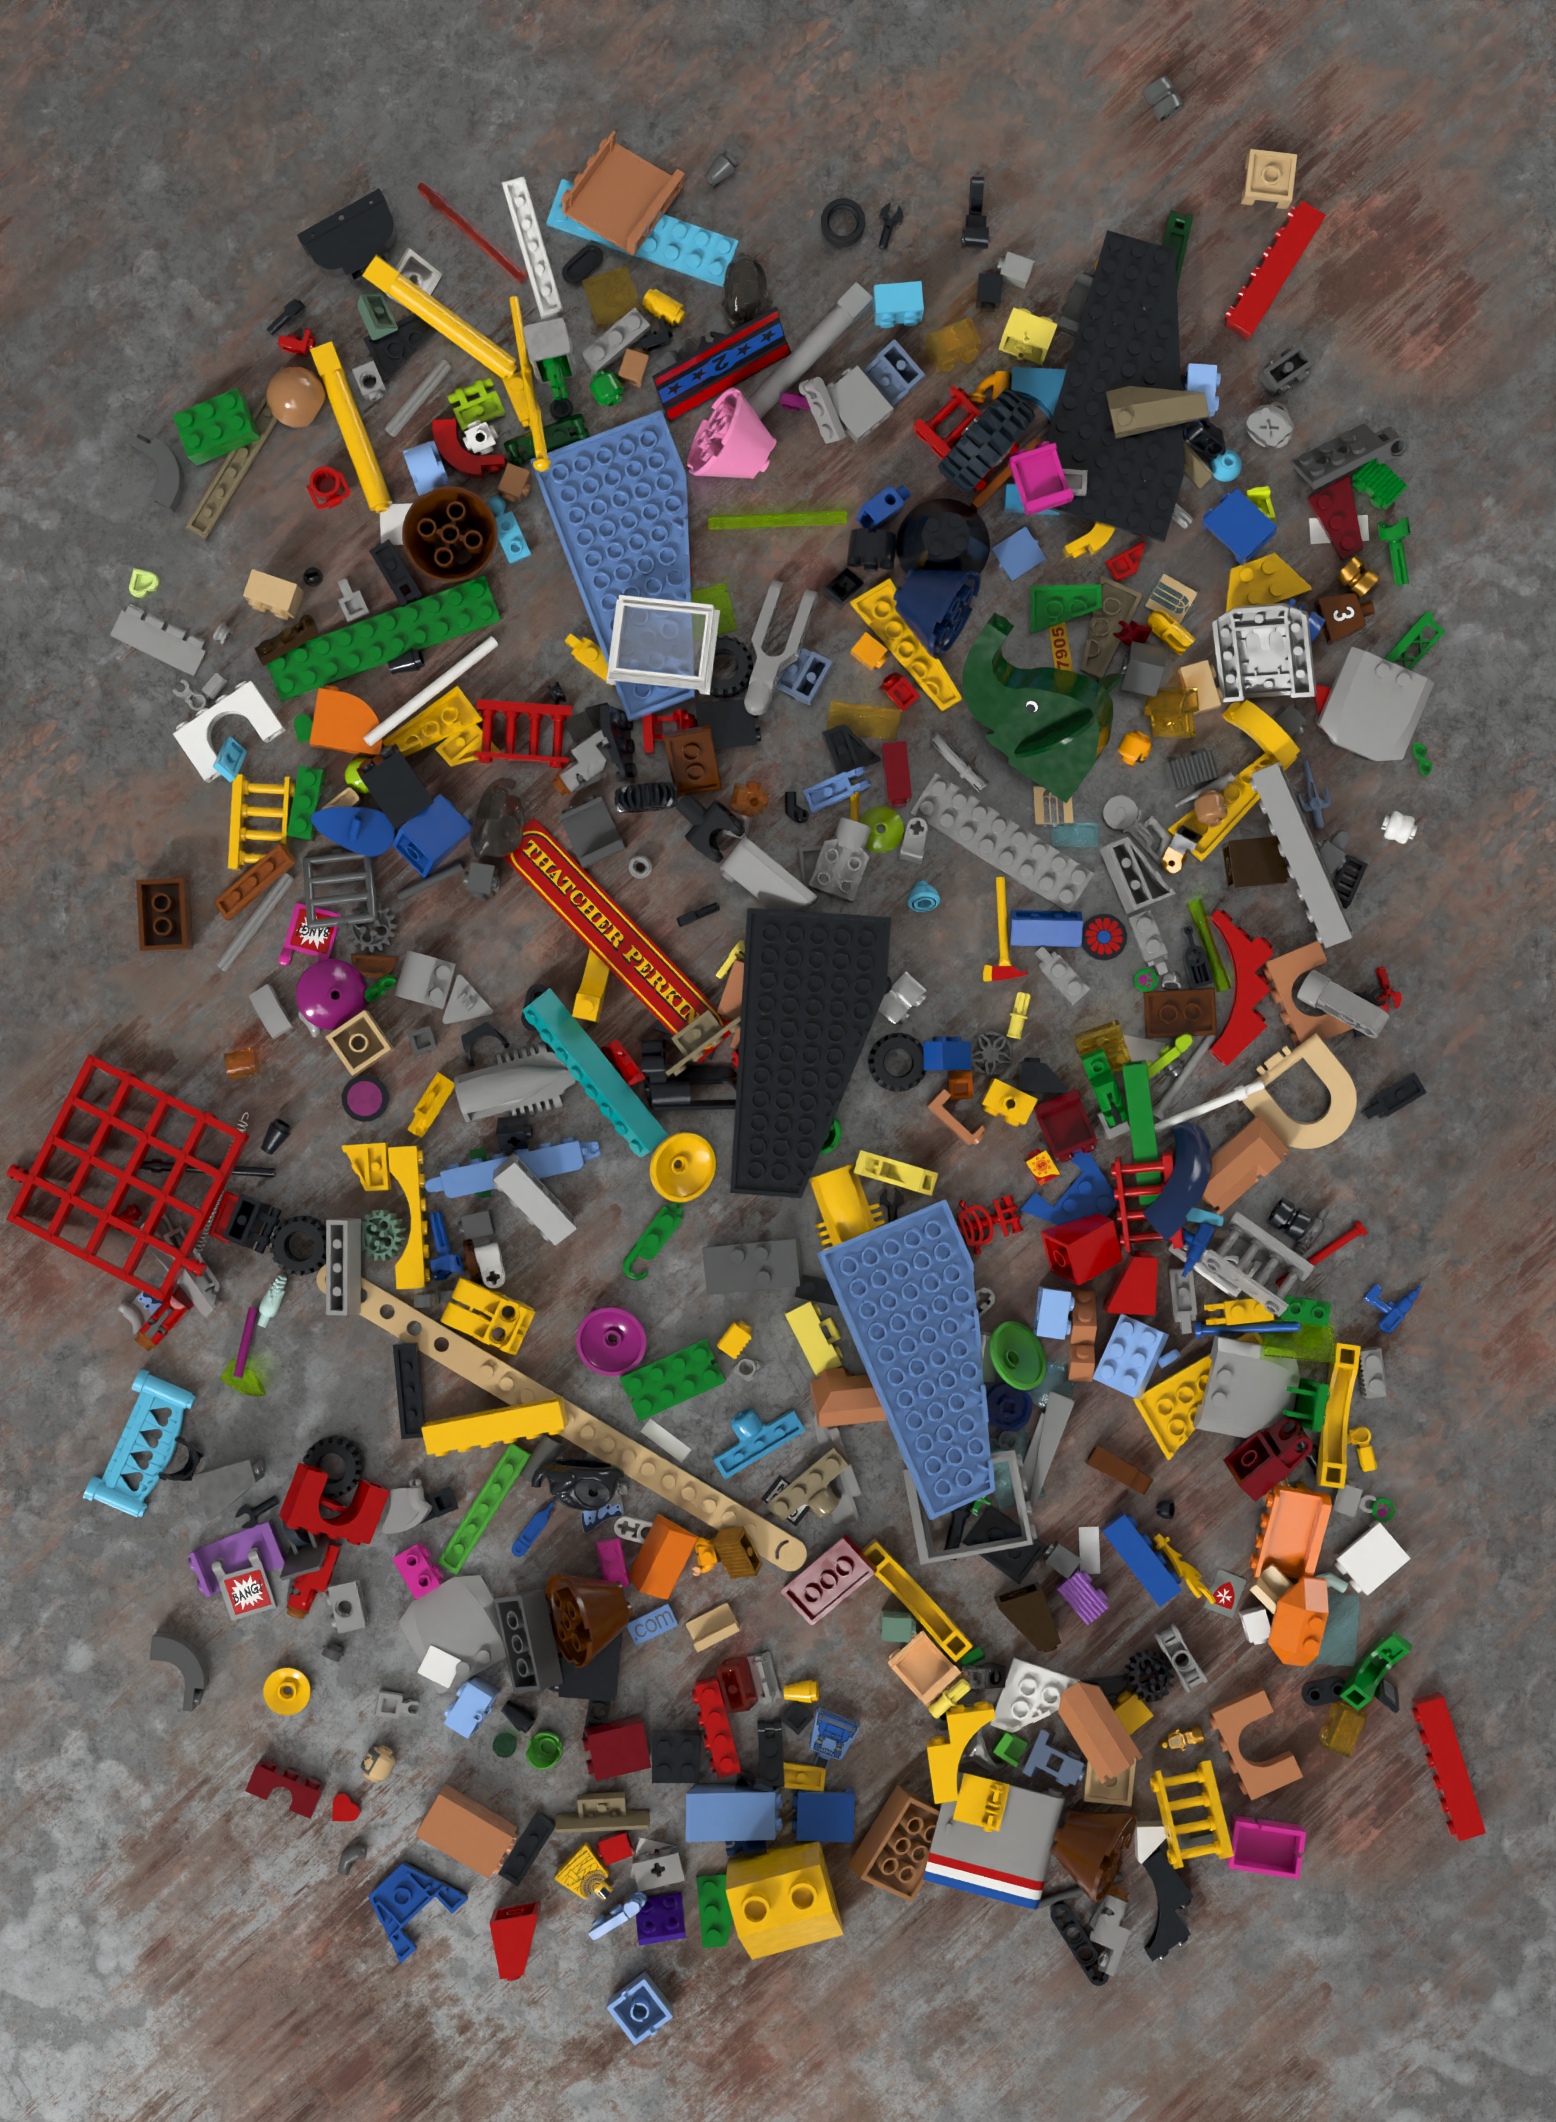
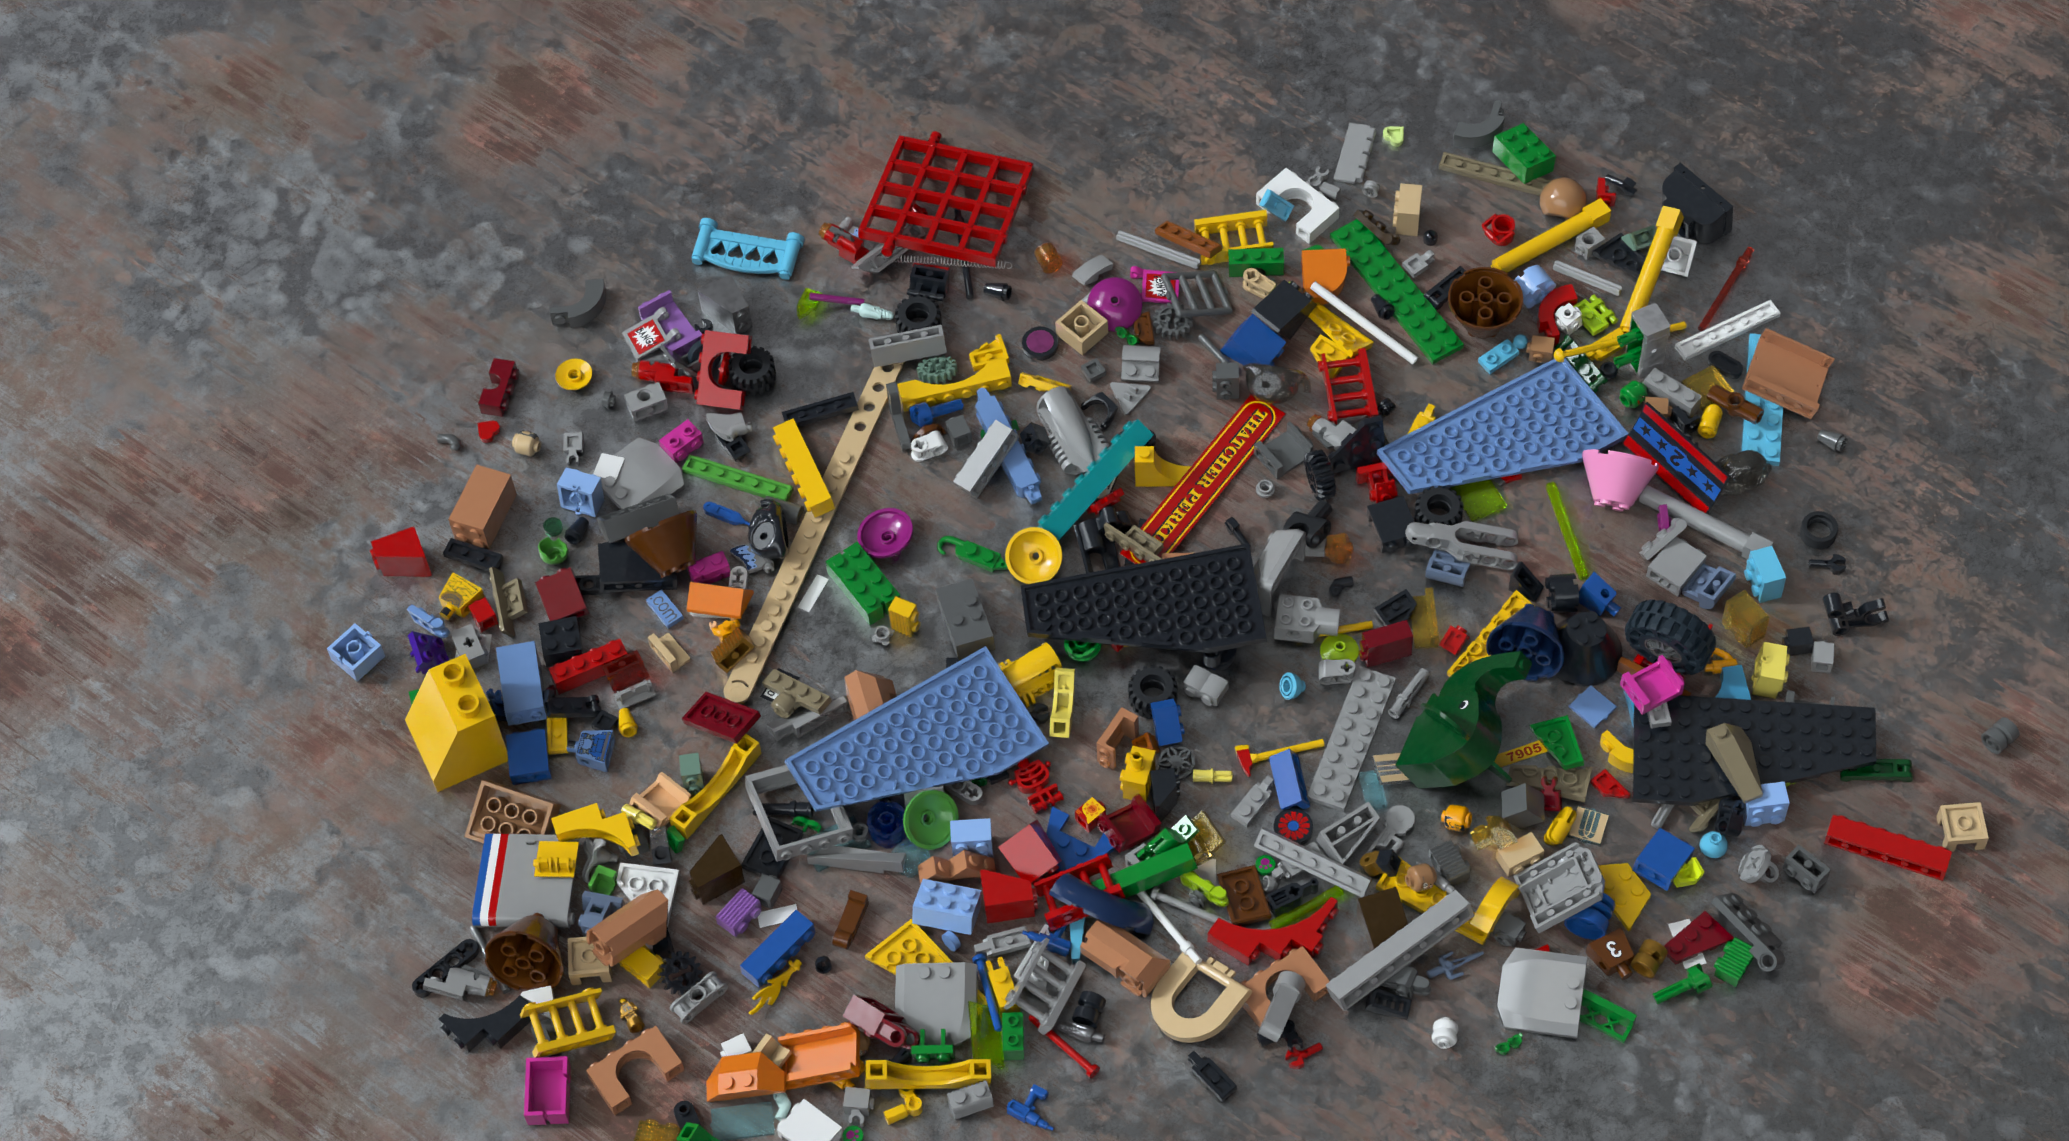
camera: 80 degrees right, 30 degrees down
reddish brown brick [136,877,193,952] -> none
black helmet [158,1436,203,1481] -> none
blue shield [311,807,395,857] -> none
blue wing [368,1861,468,1963] -> none
yellow connector [440,1277,535,1355] -> none
piece [606,595,720,695] -> none
reddish brown tile [663,724,722,797] -> none
dark azure plate [712,1409,806,1479] -> none
light yellow piece [785,1300,844,1378] -> none
medium blue hinge [803,766,872,813] -> none
light orange brick [850,632,888,671] -> none
light grey sticker [1204,1569,1246,1618] -> none
none -> light grey plate [1254,827,1372,897]
none -> reddish brown piece [1707,384,1764,425]

